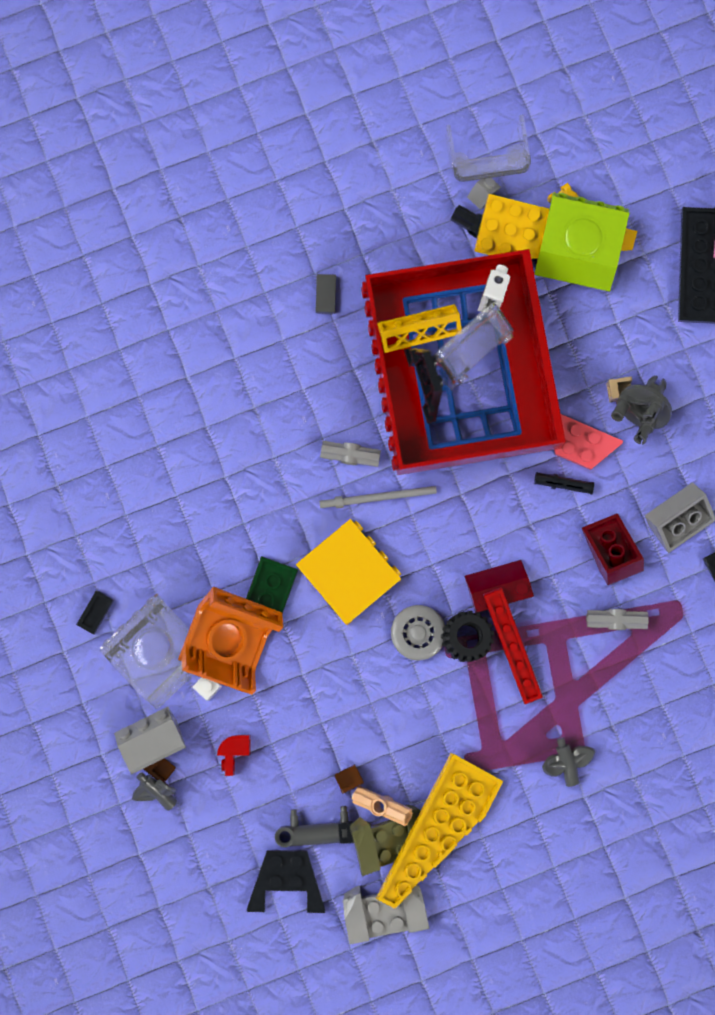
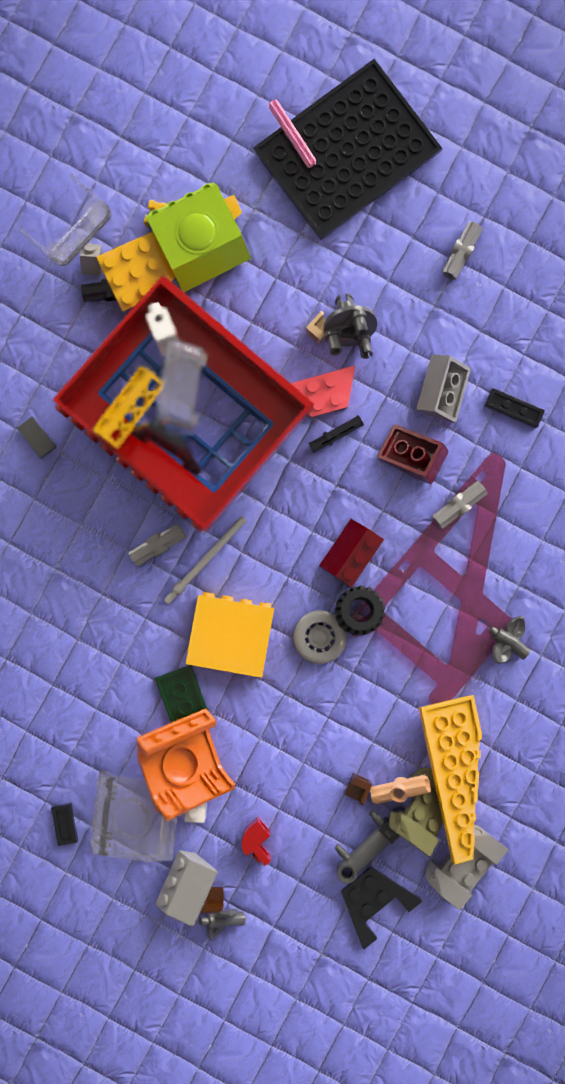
camera: 50 degrees left, 5 degrees up
red tile [483,587,543,704] -> none

